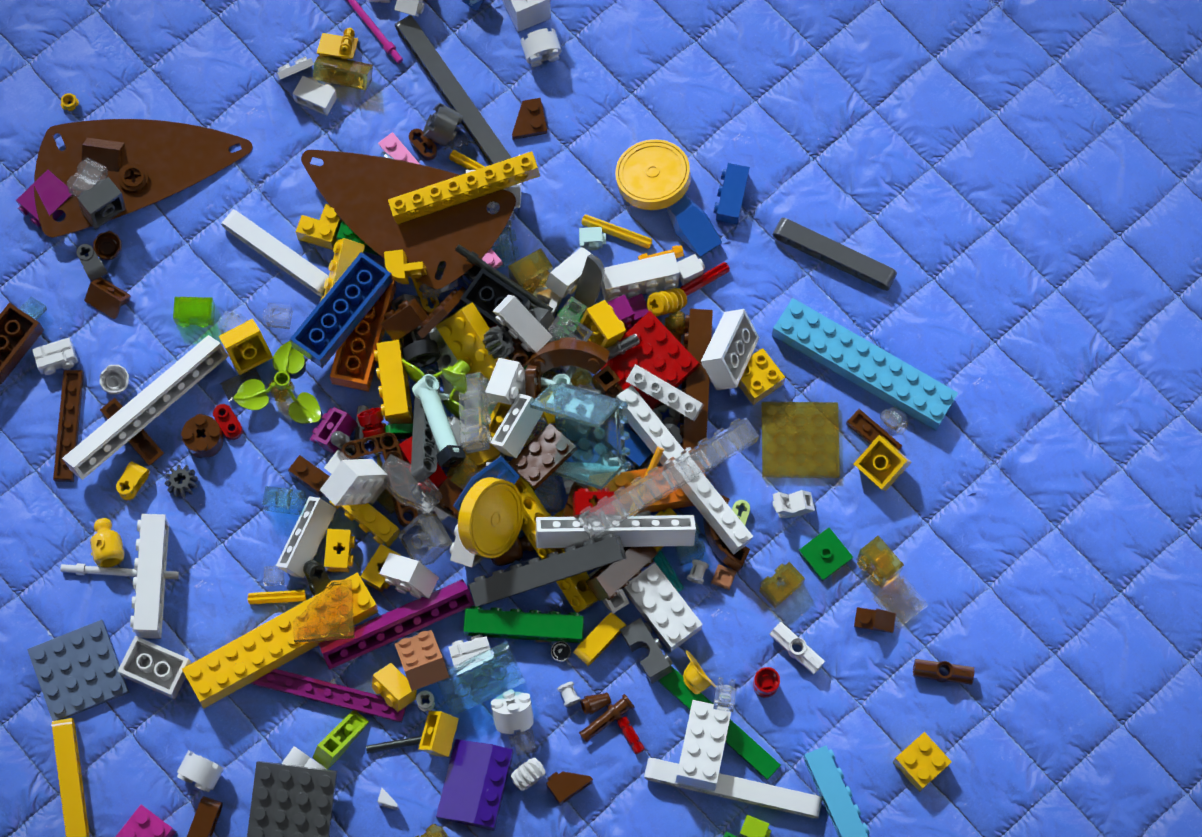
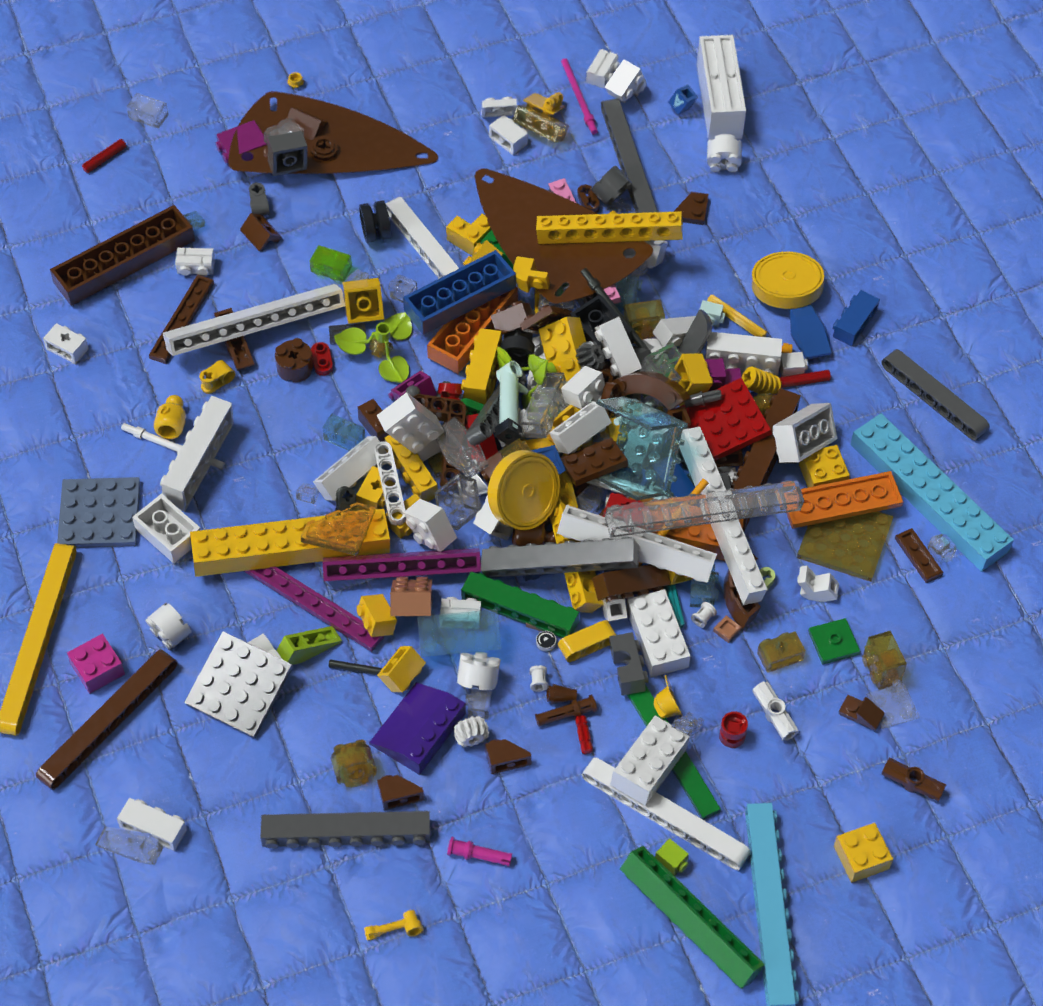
camera: 20 degrees right, 15 degrees down
reddish brown hair [93,231,122,260] -> none
white hair [99,365,129,394] -> none
dark grey gear [165,465,198,498] -> none
yellow axle [248,590,306,604] -> none
white slope [377,788,399,810] -> none
white bush [416,690,435,712] -> none
white brick [626,364,704,421] -> none
yellow brick [854,435,912,491] -> none
none -> black wheel [359,200,391,243]
none -> white beam [375,442,406,525]
none -> orange plate [781,471,903,529]

